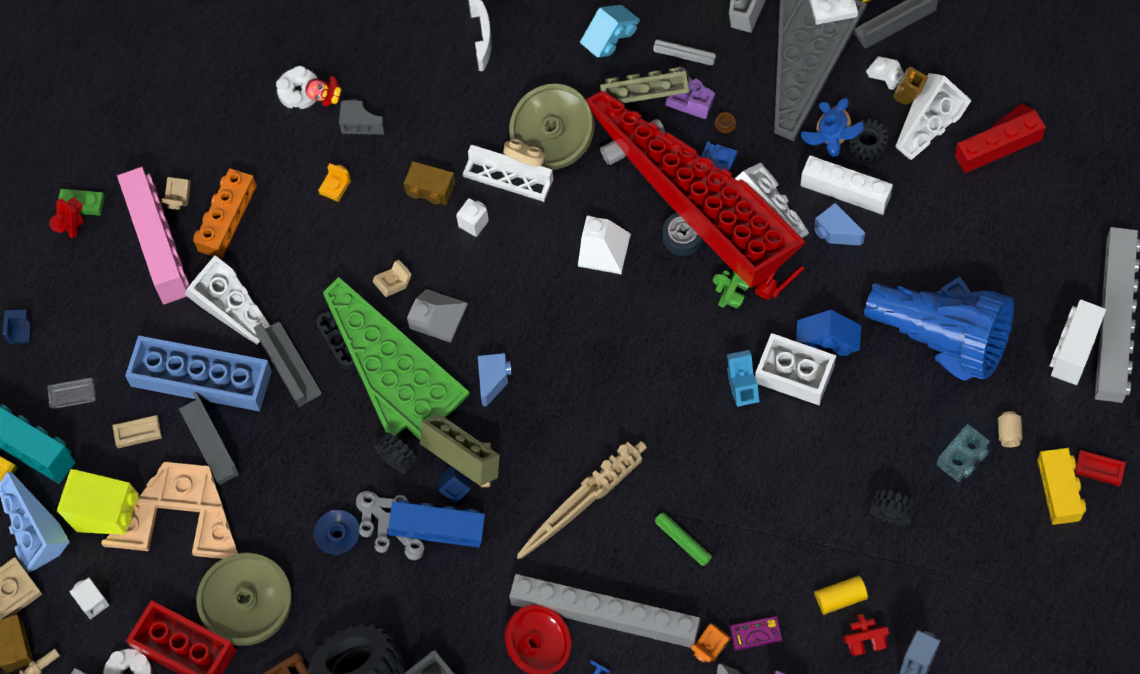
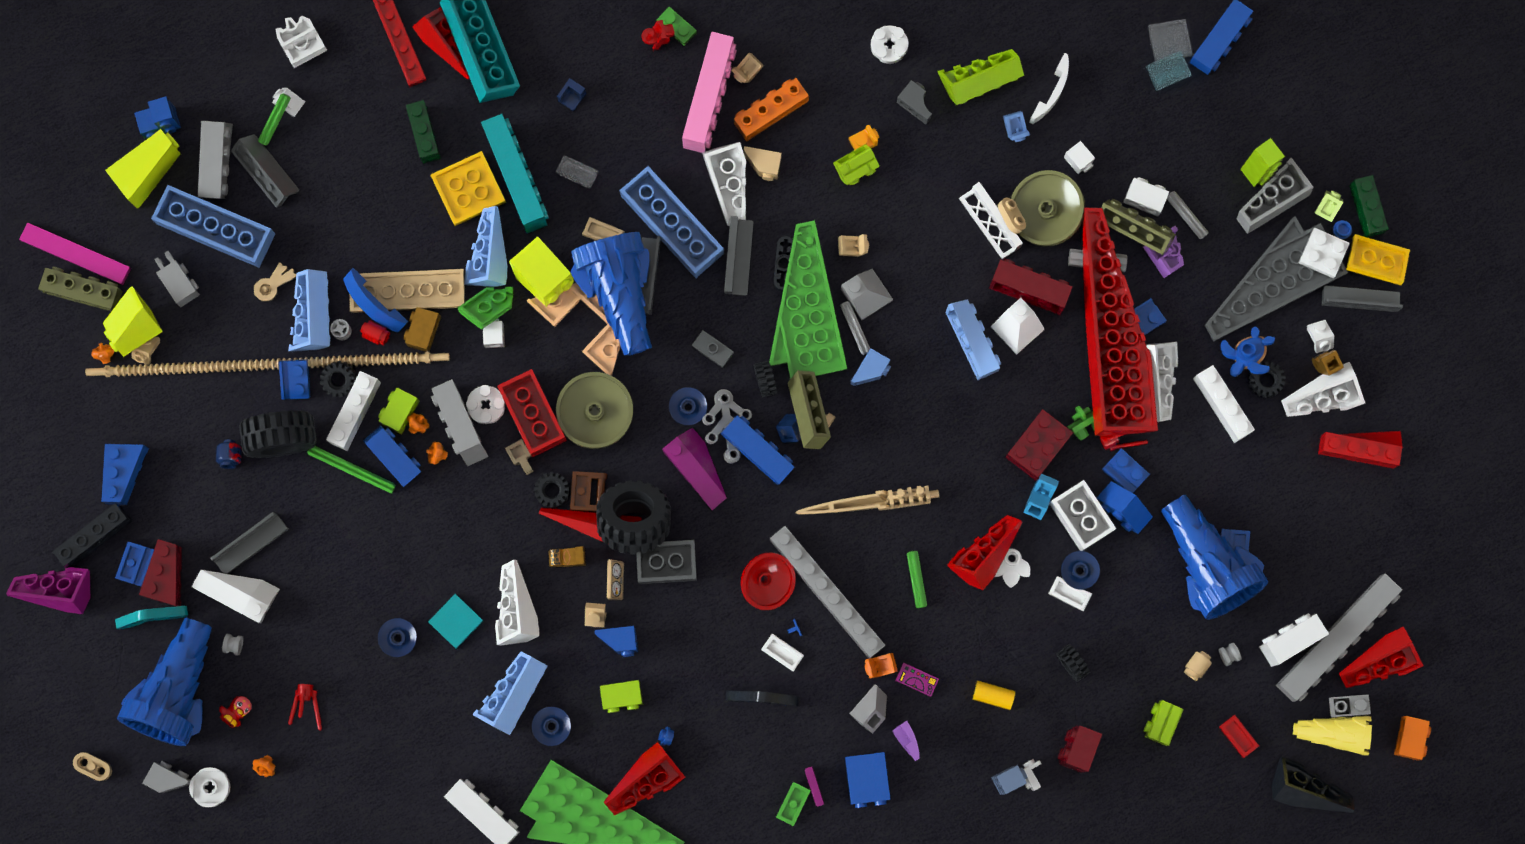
camera: 30 degrees right, 15 degrees up
animal [305,76,341,106] -> none
pearl gold brick [404,162,455,205] -> none
white brick [456,199,489,237] -> none
medium azure brick [580,5,640,57] -> none
wheel [662,213,704,256] -> none
reddish brown plate [715,112,736,134] -> none
medium blue slope [814,203,865,245] -> none
red hips [842,614,889,656] -> none
clear light blue brick [937,424,989,482] -> none
yellow brick [1038,448,1086,525] -> none
none -> bright green tile [458,287,513,329]
none -> blue cone [571,232,652,355]
none -> magenta wedge [662,428,727,510]
none -> dark grey plate [692,330,734,368]
none -> tan slope [744,146,782,181]
none -> lime brick [833,144,879,185]
none -> light grey axle [840,301,870,355]
none -> lime wedge [938,49,1024,105]
none -> light blue wedge [945,299,1001,380]
none -> red wedge [947,515,1023,590]
none -> dark red brick [989,259,1072,315]
none -> white plate [995,549,1030,588]
none -> medium blue bracket [1003,111,1030,142]
none -> dark red brick [1005,409,1073,481]
none -> white bracket [1023,759,1041,791]
none -> white tile [1048,576,1092,611]
none -> dark red brick [1058,725,1102,773]
none -> dark blue dish [1061,551,1100,590]
none -> white brick [1064,141,1095,174]
none -> blue plate [1102,448,1150,493]
none -> white brick [1123,178,1169,217]
none -> lime brick [1144,700,1184,746]
none -> light grey wheel [1218,643,1242,666]

